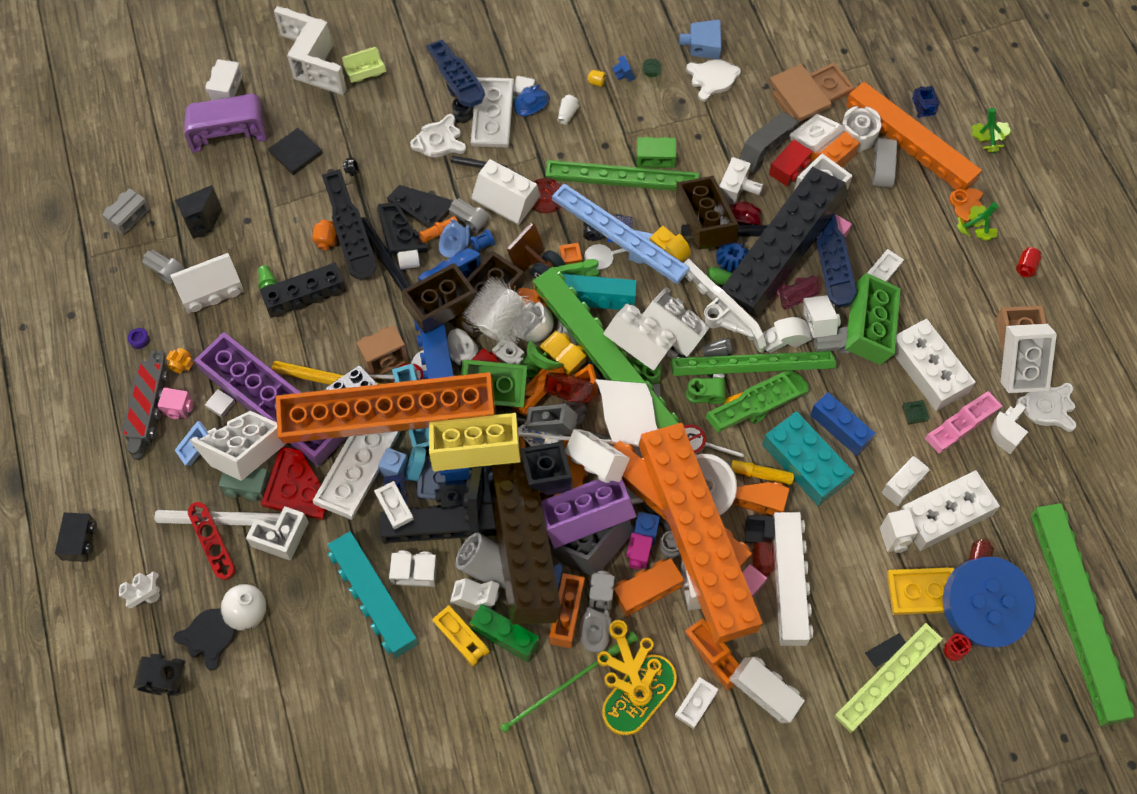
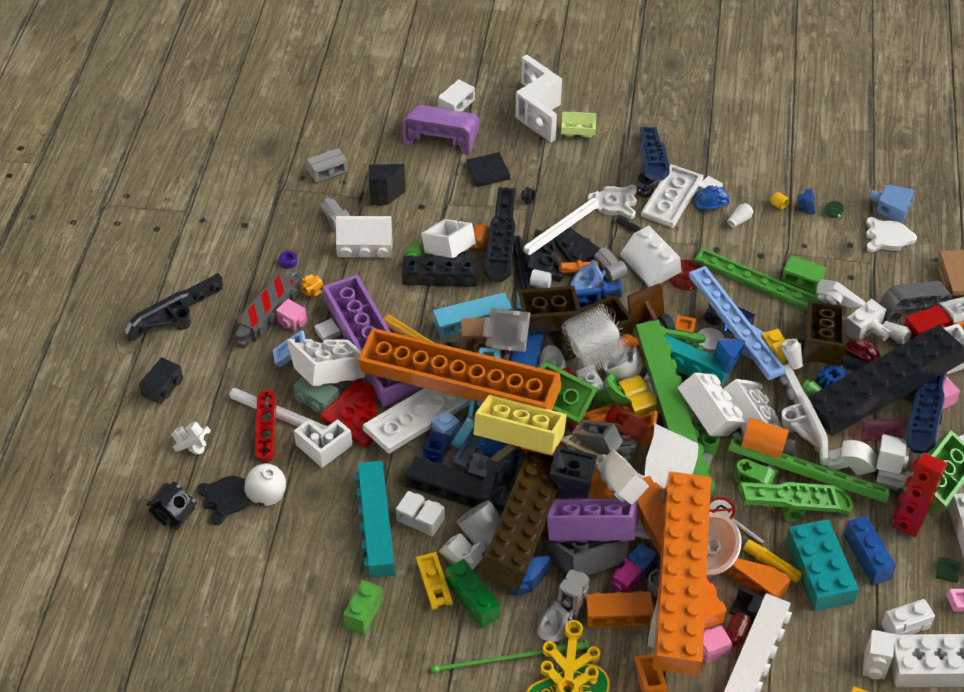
camera: 25 degrees right, 15 degrees down
white plate [374,481,414,529] -> none
orange brick [549,573,585,649] -> none
none -> black piece [125,273,223,341]
none -> bright green brick [343,580,383,635]
none -> white piece [421,219,476,258]
none -> medium azure brick [433,293,512,339]
none -> light grey panel [483,308,530,352]
none -> white axle [523,198,599,255]
none -> blue slope [713,339,745,373]
none -> orange brick [741,418,789,459]
none -> white cone [782,339,803,369]
none -> white slope [816,279,866,308]
none -> white cone [883,321,911,344]
none -> red brick [892,453,948,538]

